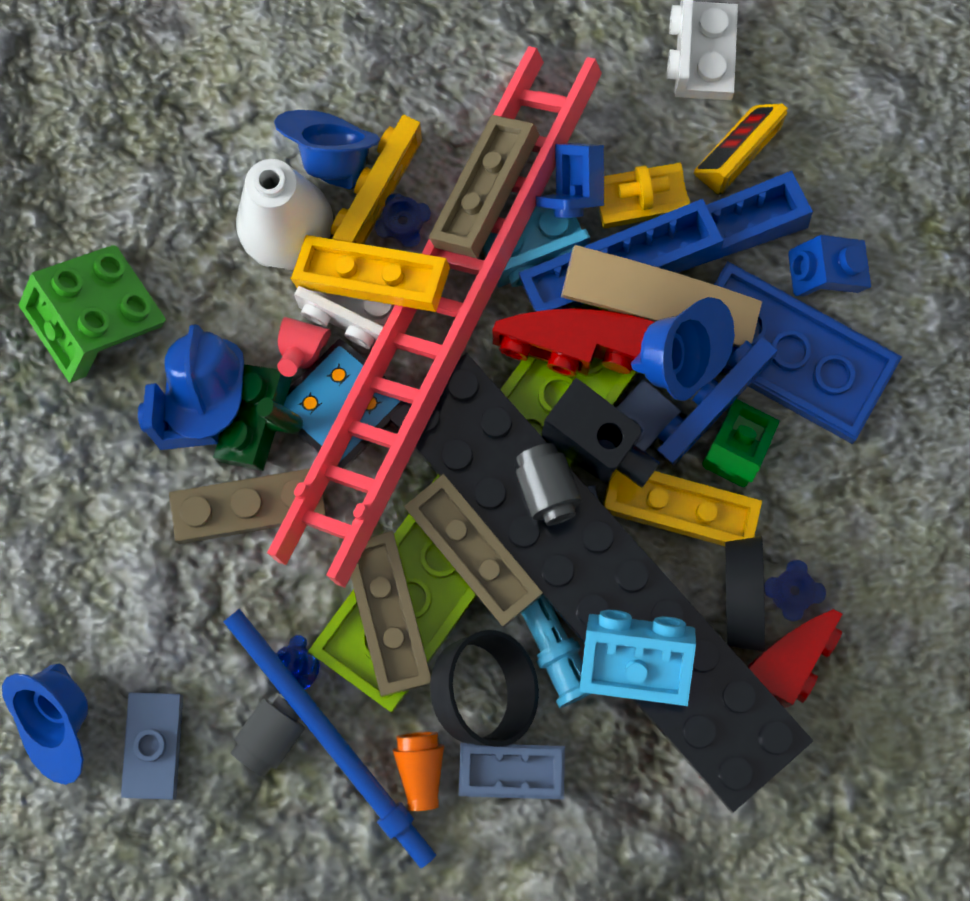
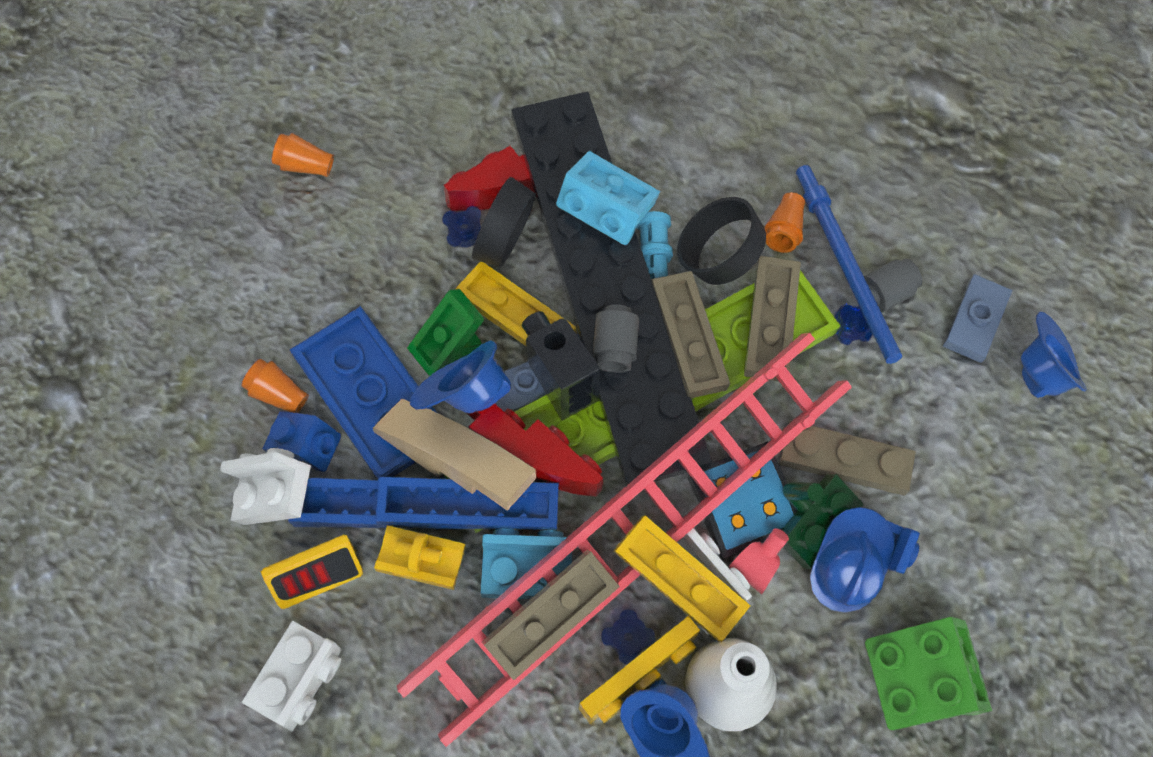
camera: 160 degrees left, 10 degrees down
sand blue plate [459,743,565,800] -> none
blue bracket [536,143,604,218] -> none
blue plate [657,336,778,467] -> none
none -> white bracket [220,448,311,525]
none -> orange cone [241,359,309,413]

